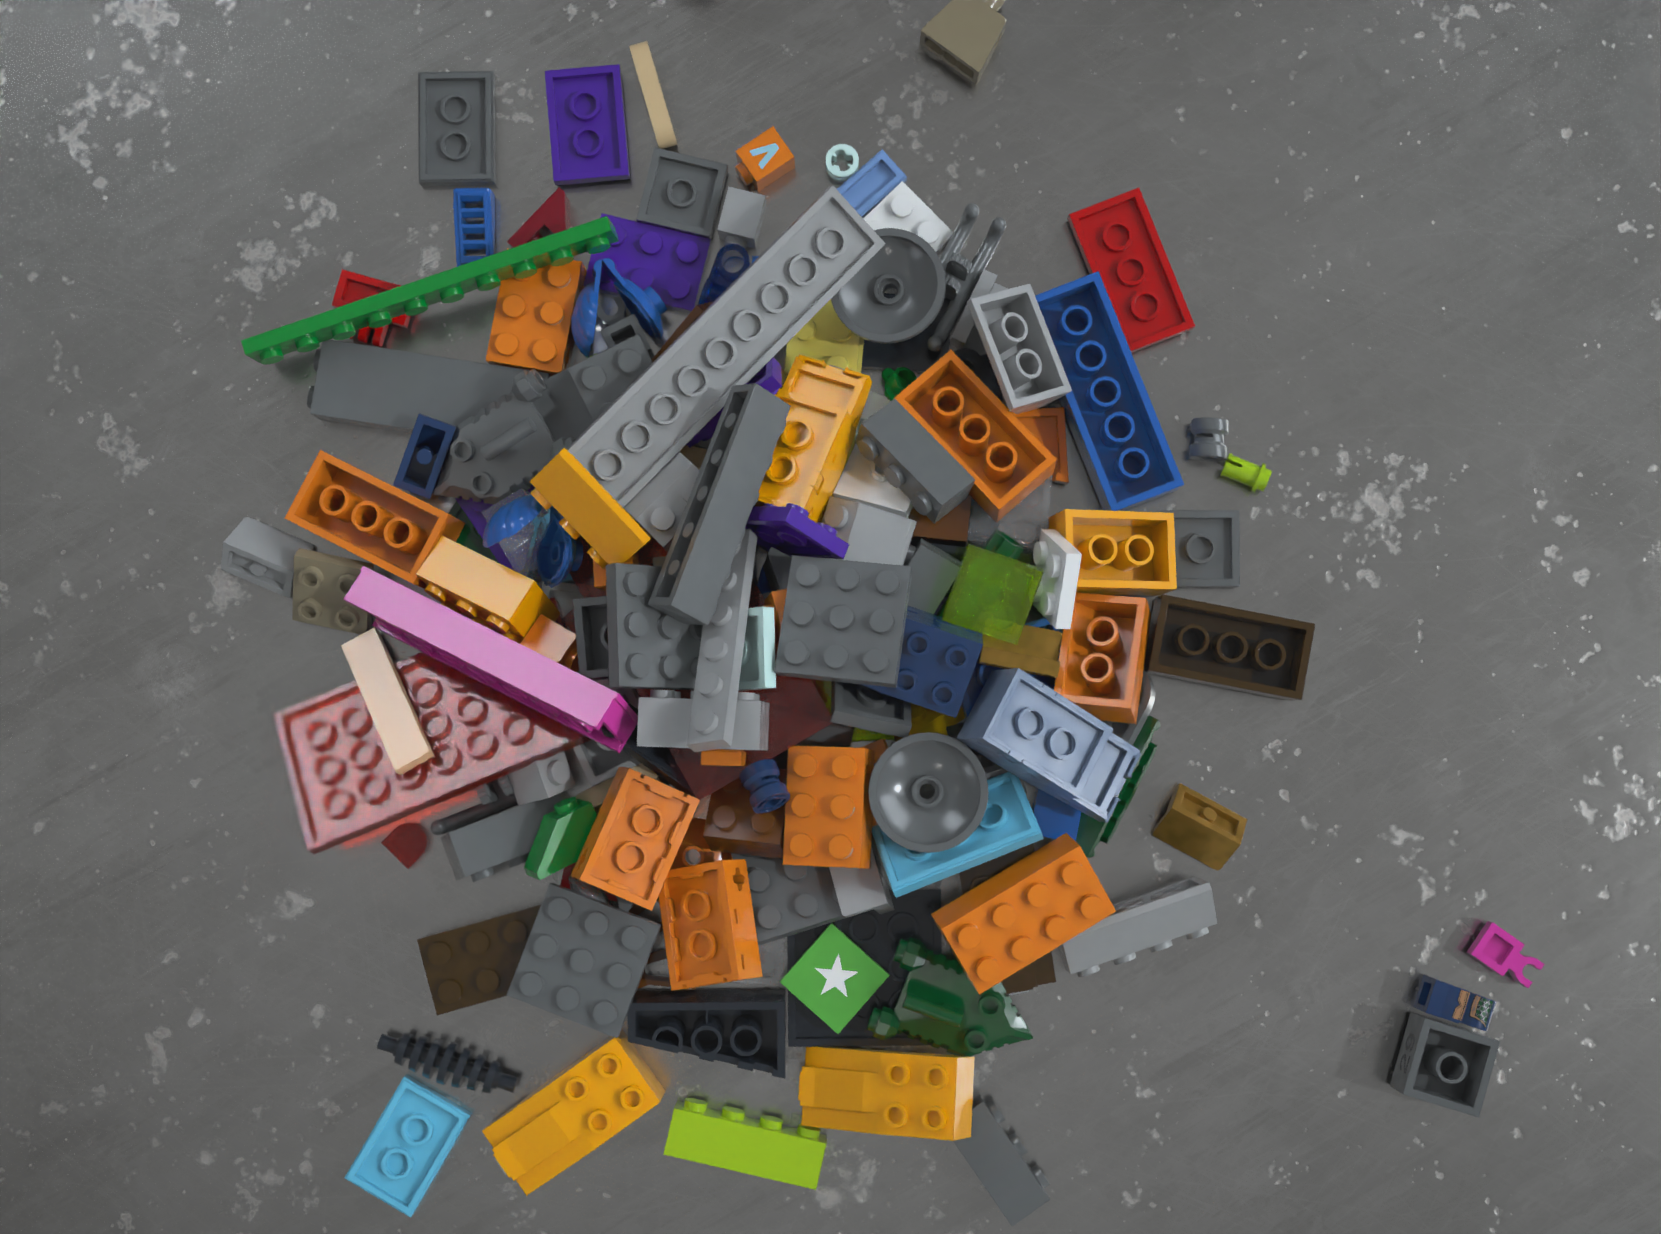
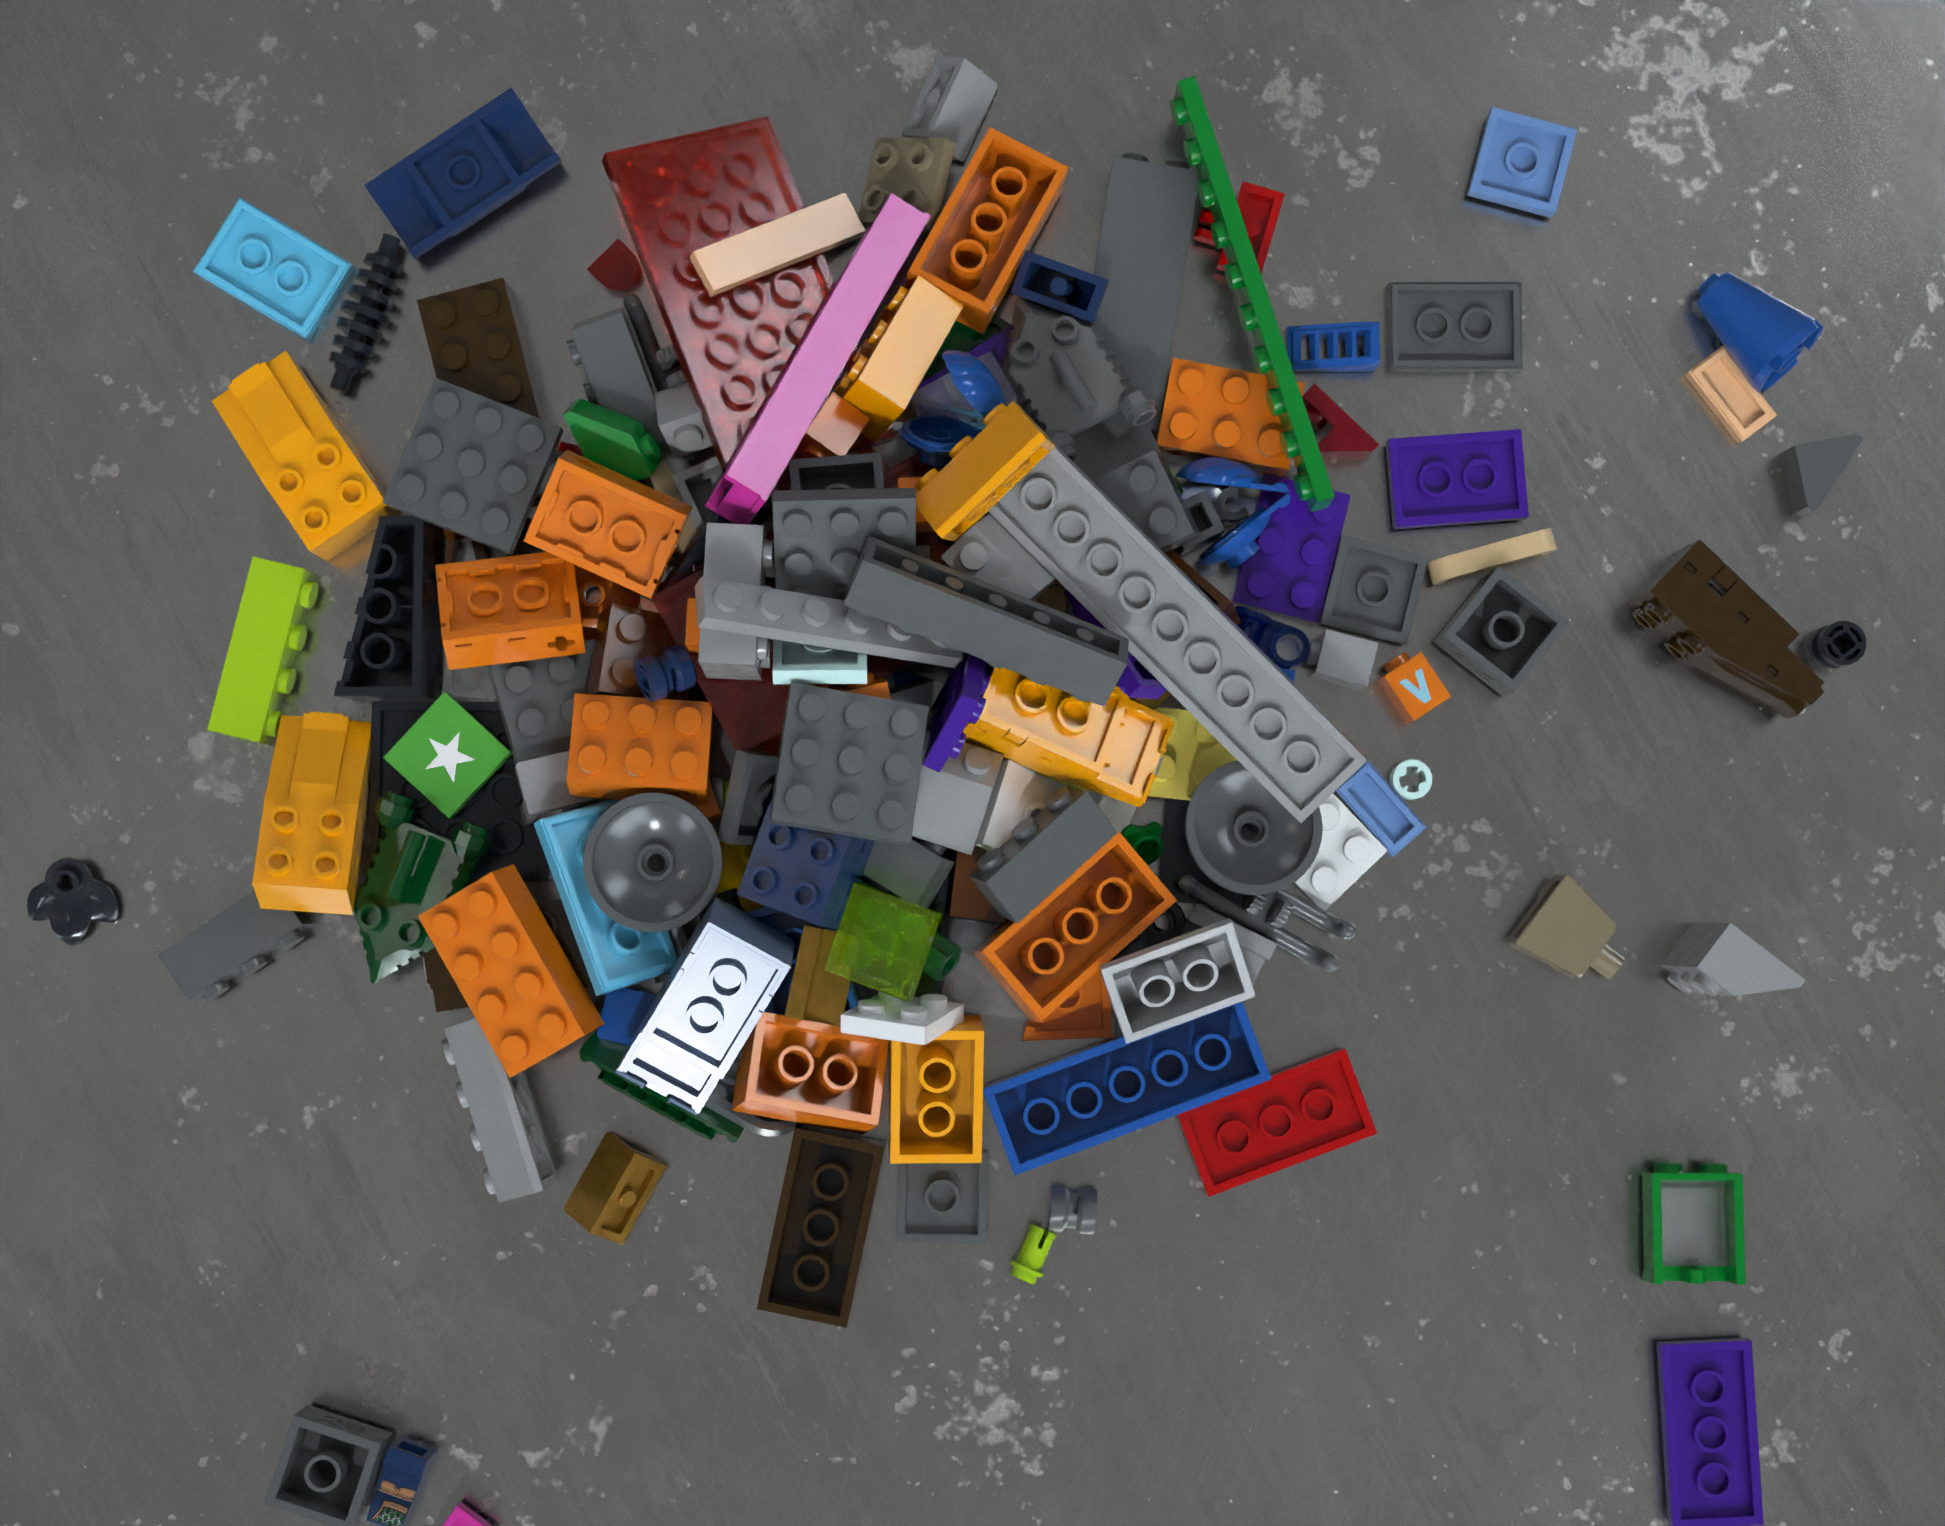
camera: 90 degrees right, 0 degrees up
none -> dark blue piece [364,87,562,259]
none -> dark grey brick [1434,566,1570,697]
none -> medium blue plate [1467,107,1577,218]

